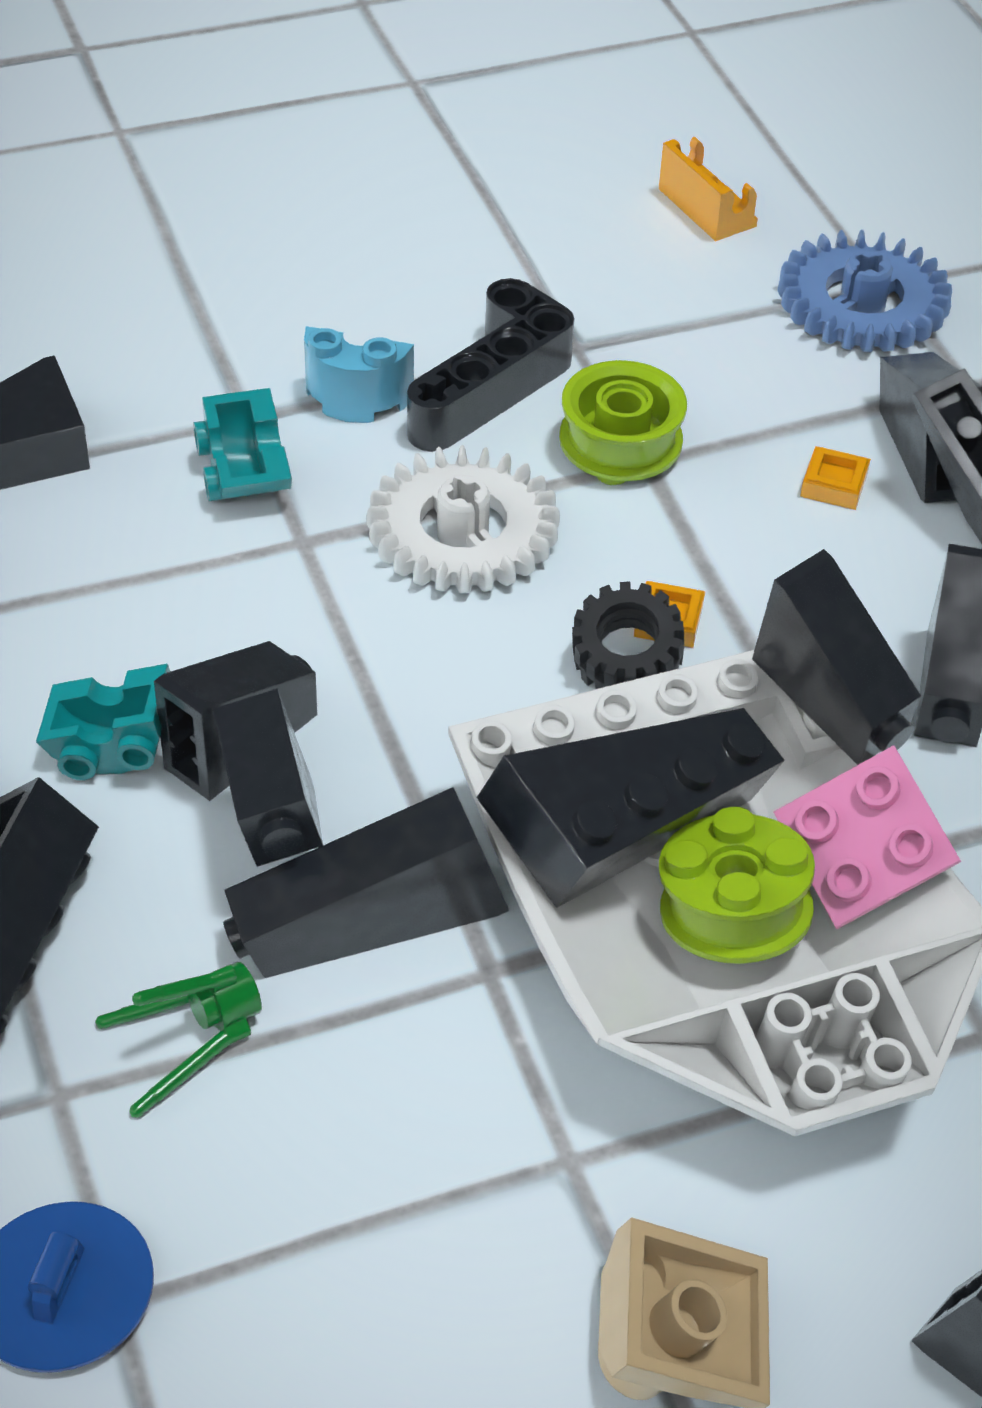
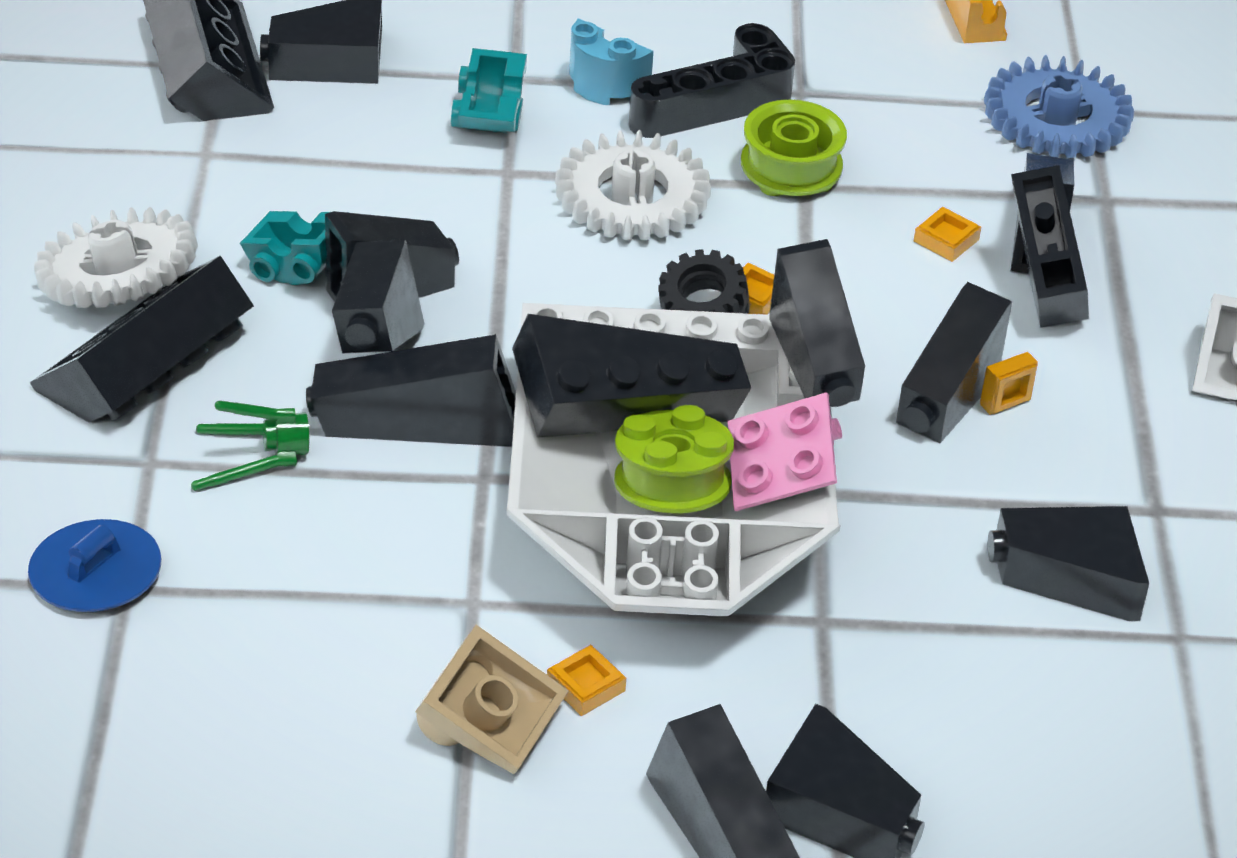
camera: 20 degrees right, 5 degrees down
none -> light orange tile [547,645,627,716]

